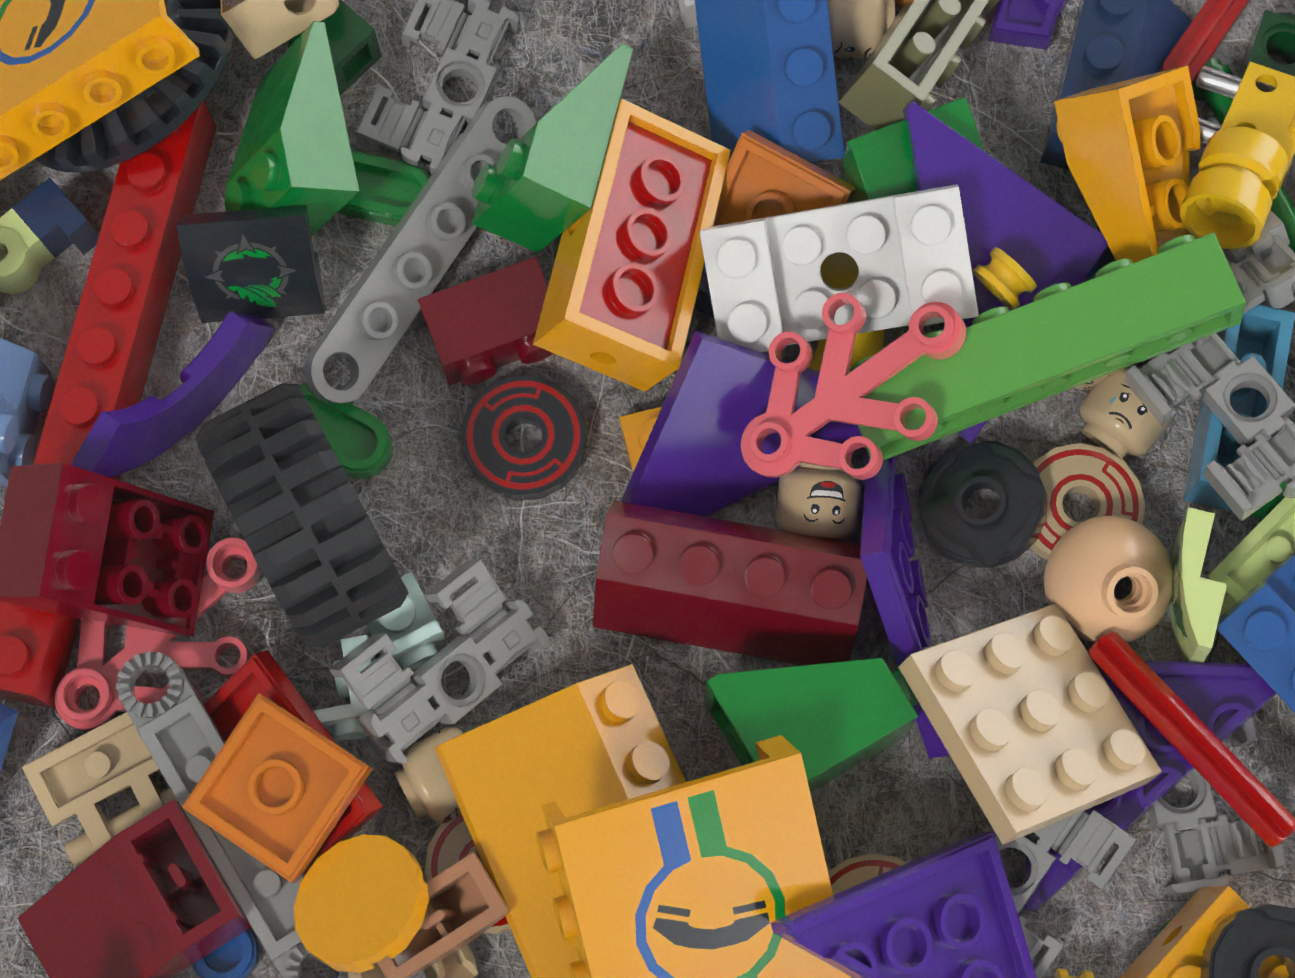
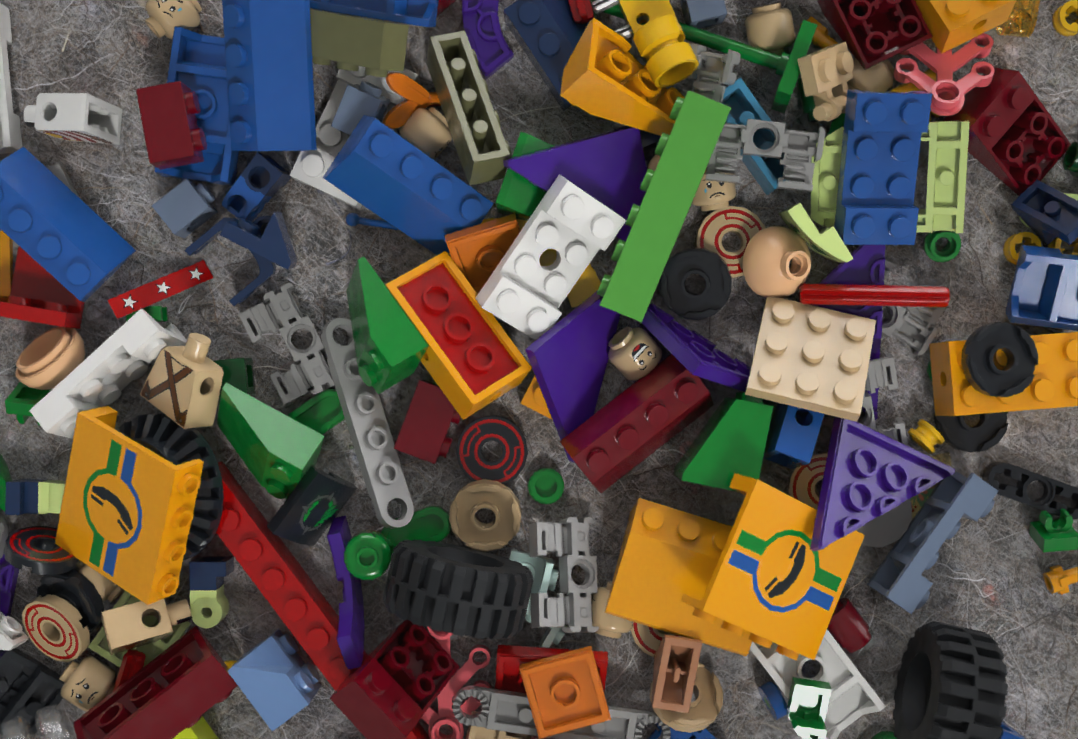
camera: 50 degrees left, 15 degrees up
light orange tile [294,834,429,973] -> none
coral plant [741,293,966,480] -> none
yellow bush [973,247,1037,310] -> none
none -> green head [344,530,392,580]
none -> blue hinge [346,212,398,230]
none -> tan tile [449,479,522,552]
none -> green tile [528,467,564,504]
none -> blue torso [763,403,824,469]

